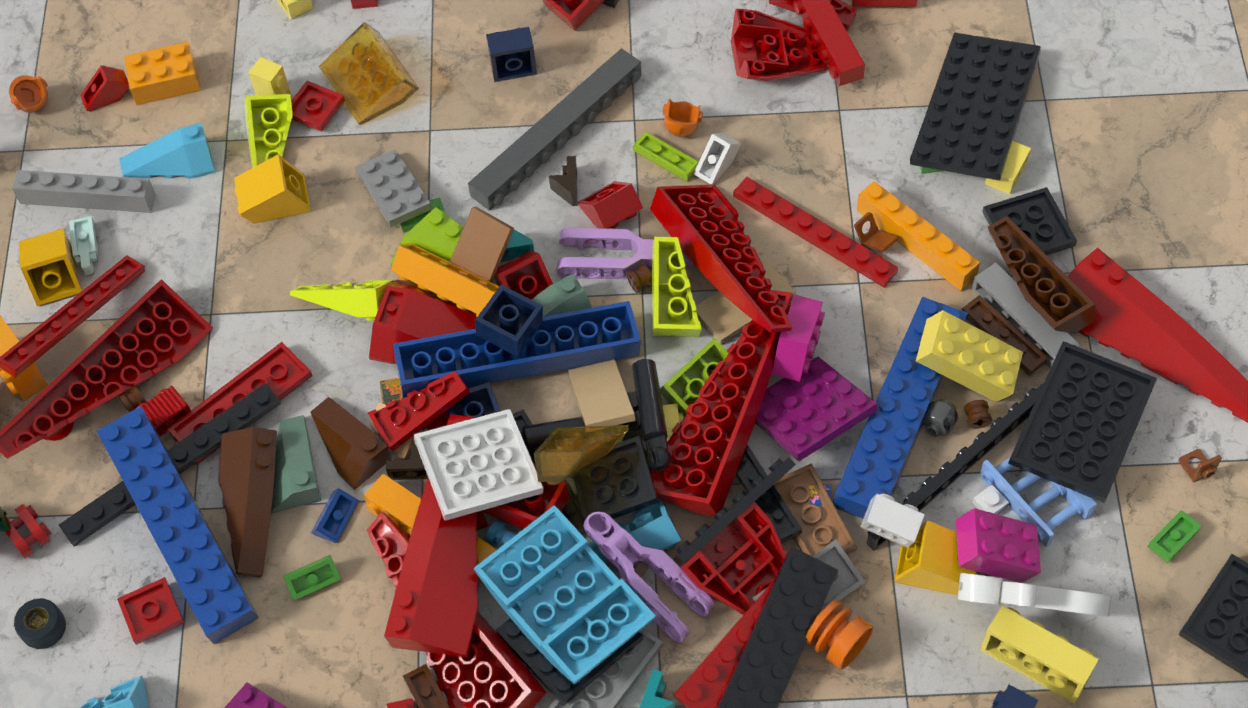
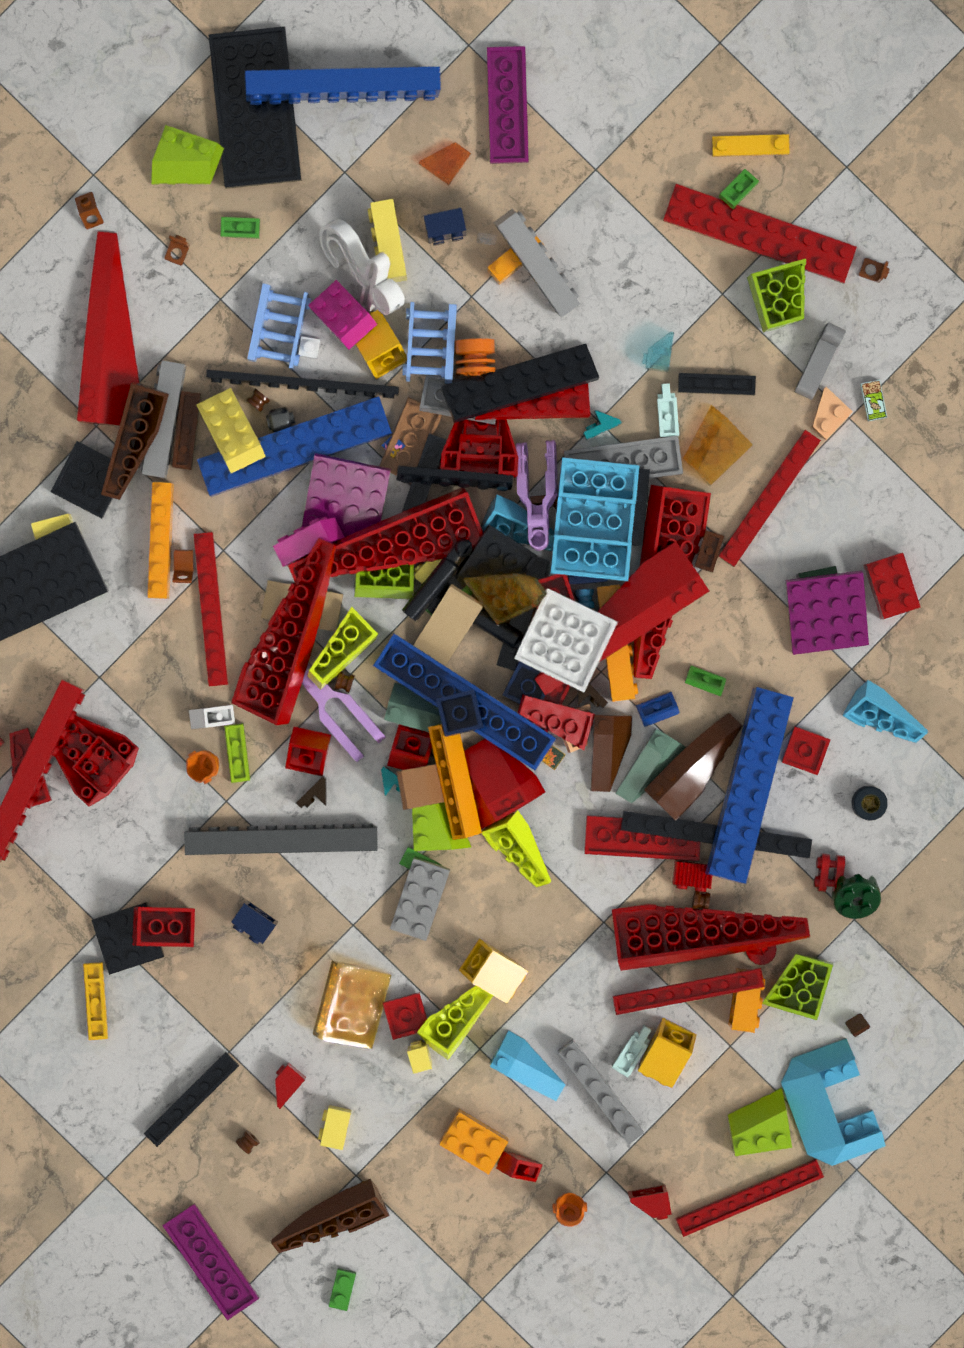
camera: 140 degrees left, 30 degrees up
white brick [861,494,925,548] -> none
black plate [1008,341,1157,503] -> none
none -> light blue fence [403,302,457,384]

